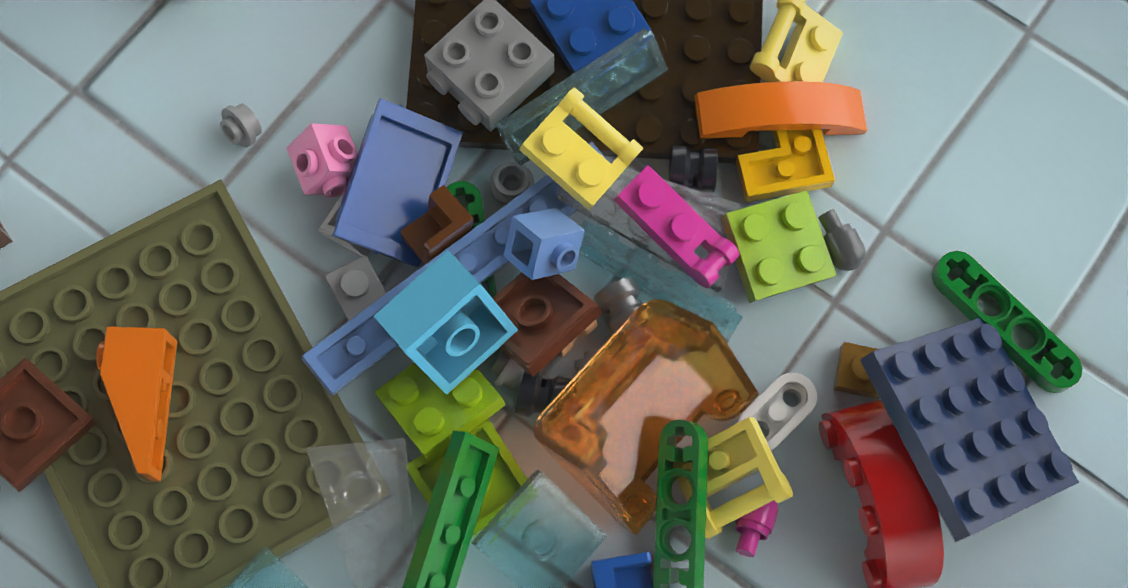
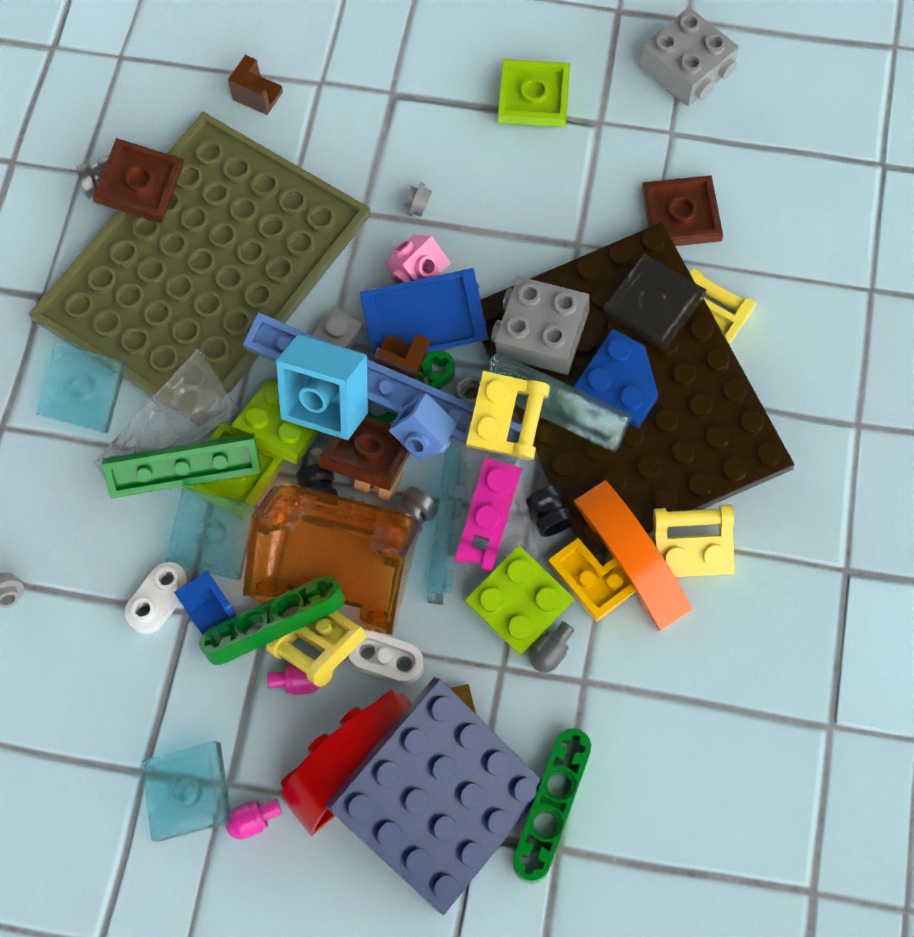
camera: 70 degrees right, 5 degrees down
orange slope [96,326,177,482] -> none

